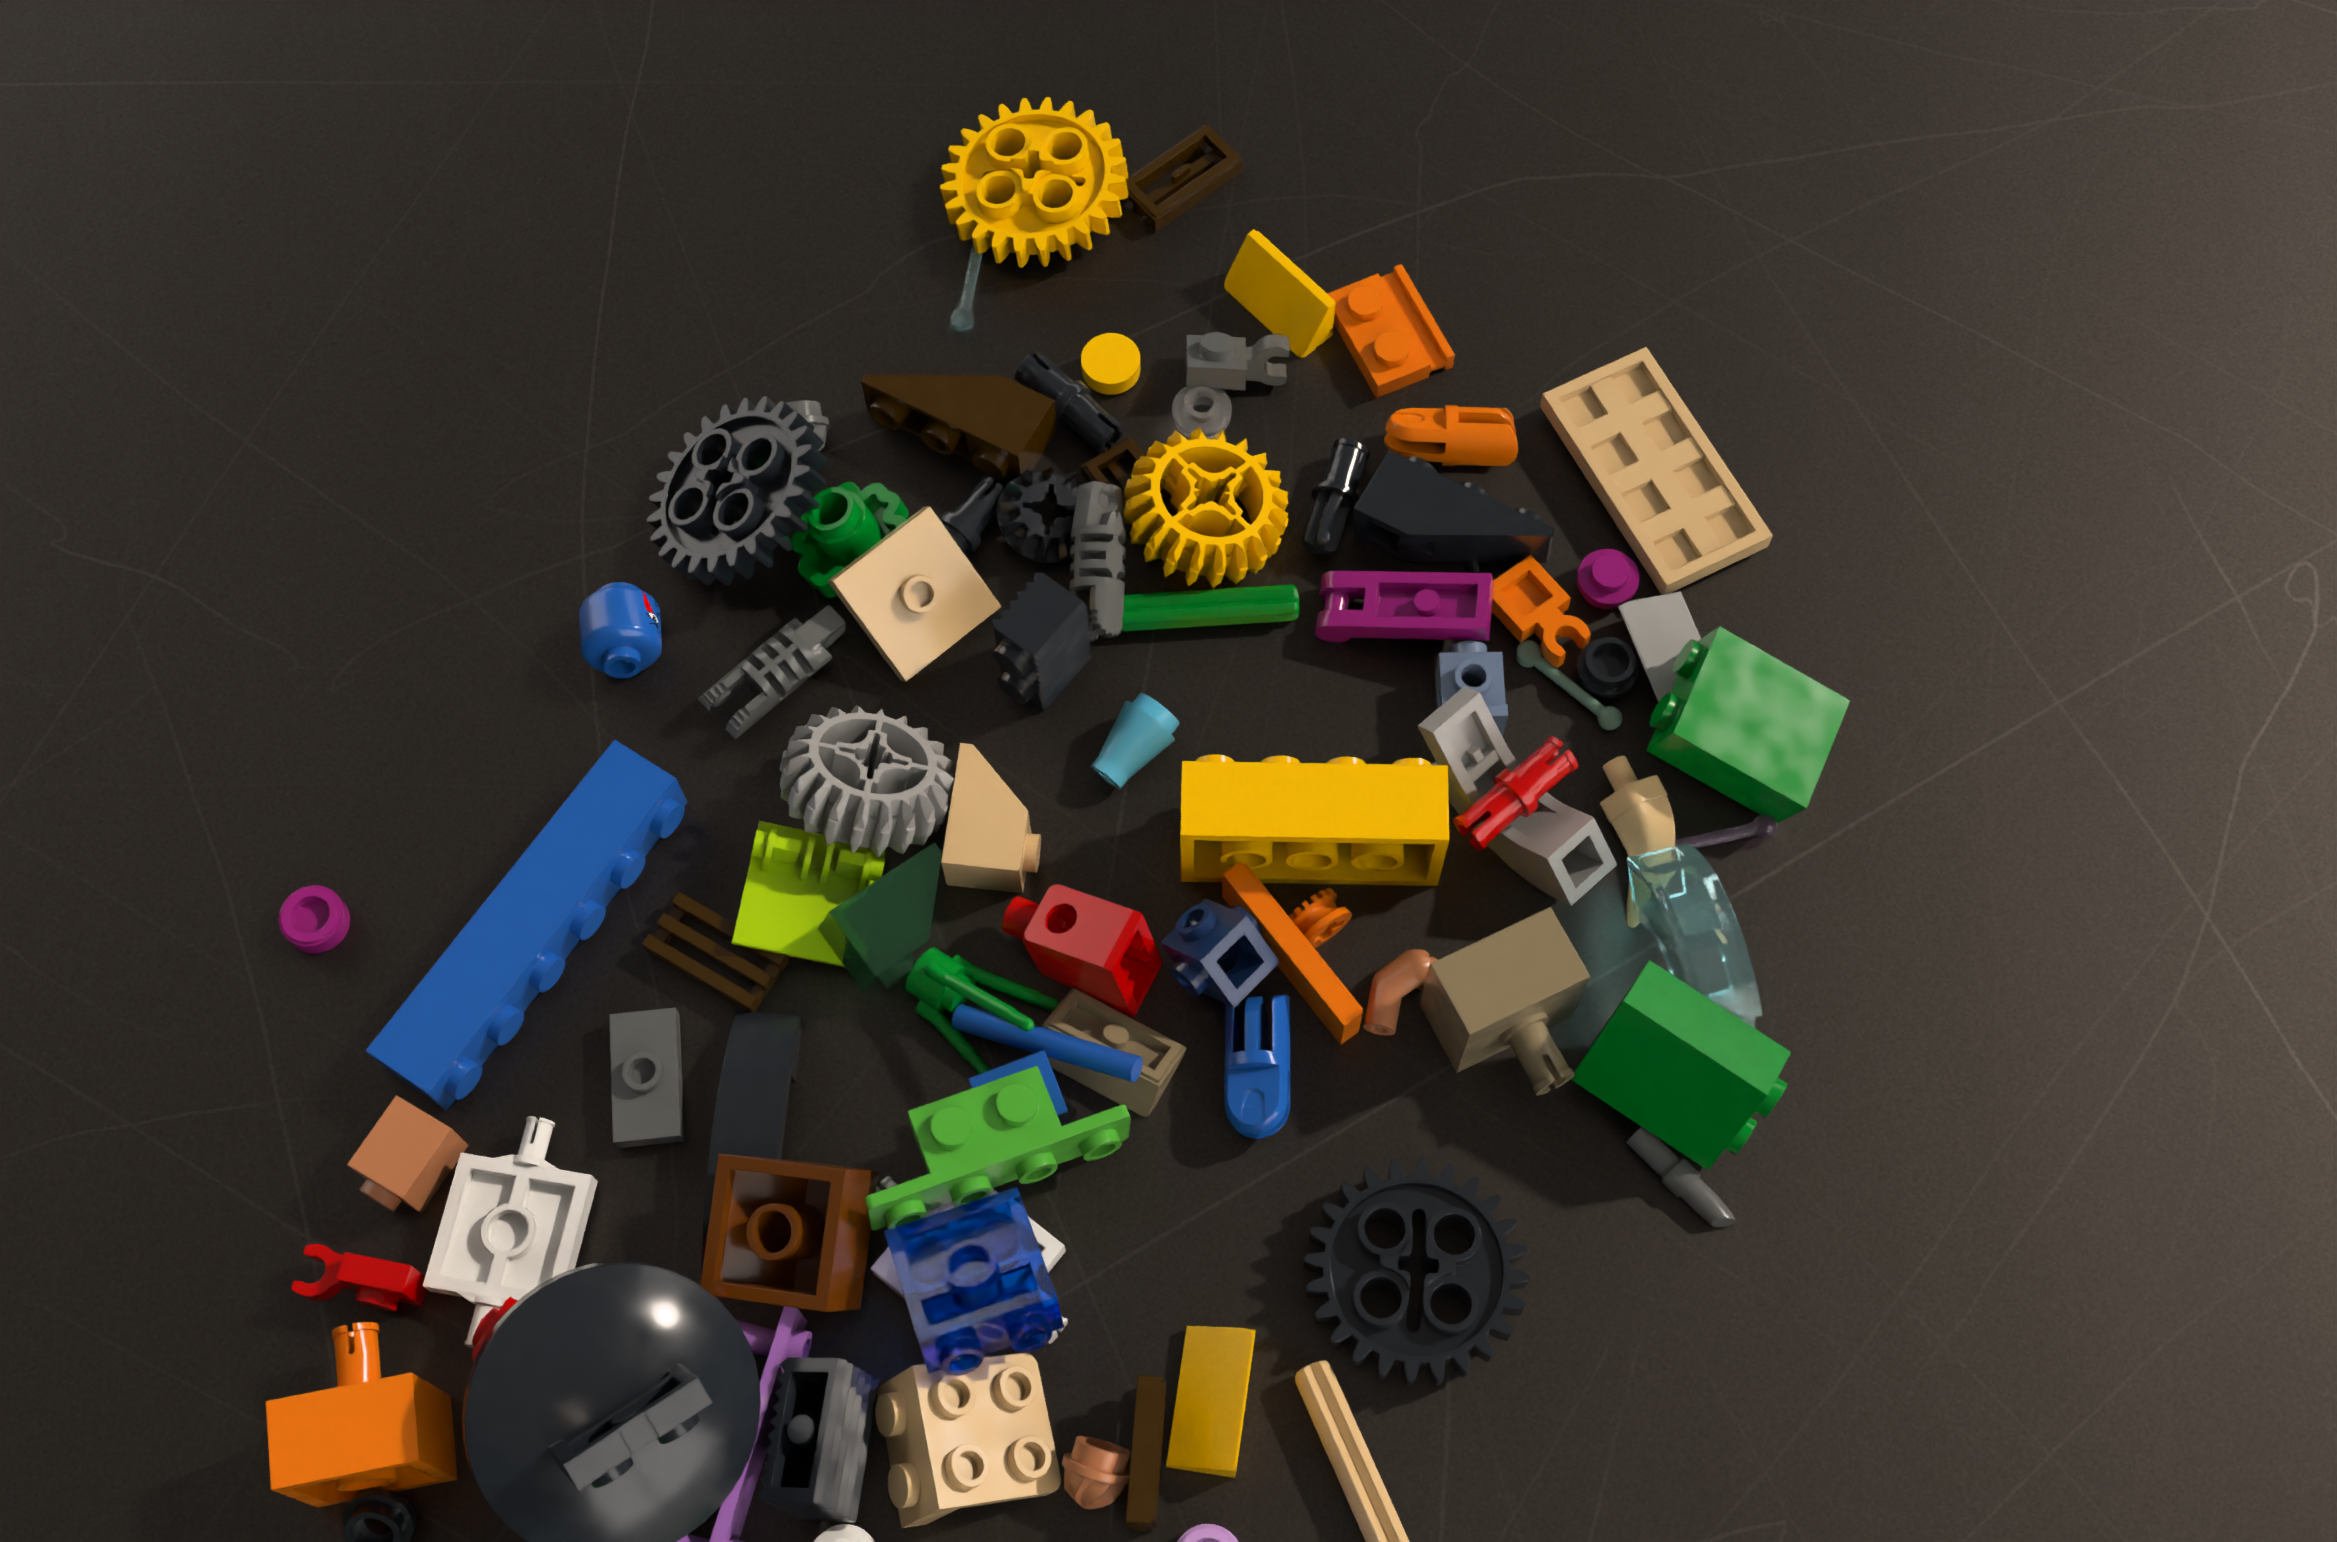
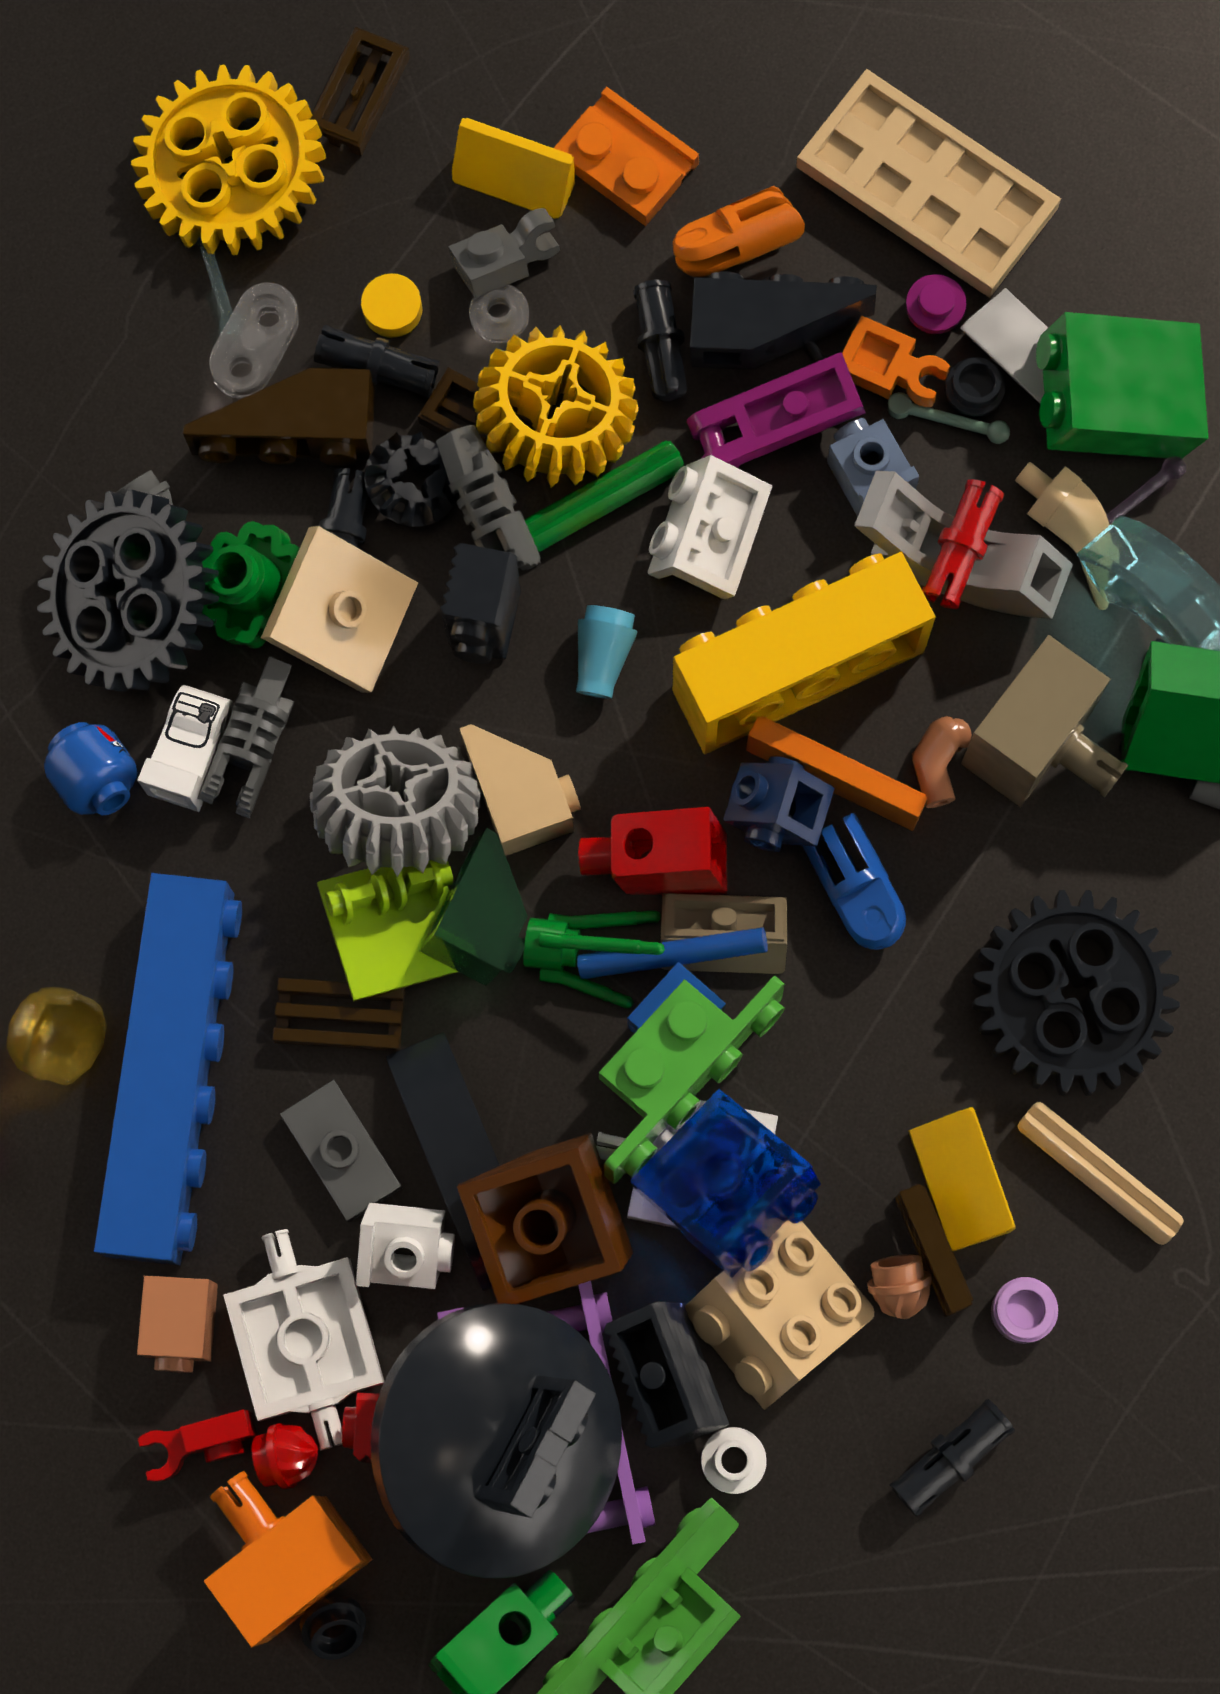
camera: 25 degrees left, 10 degrees up
orange bush [1289,888,1352,948] -> none
none -> clear yellow hair [7,987,107,1085]
none -> white leg [137,685,233,812]
none -> clear plate [209,282,299,399]
none -> red plate [252,1423,318,1490]
none -> white brick [356,1203,455,1289]
none -> white bracket [648,455,772,599]

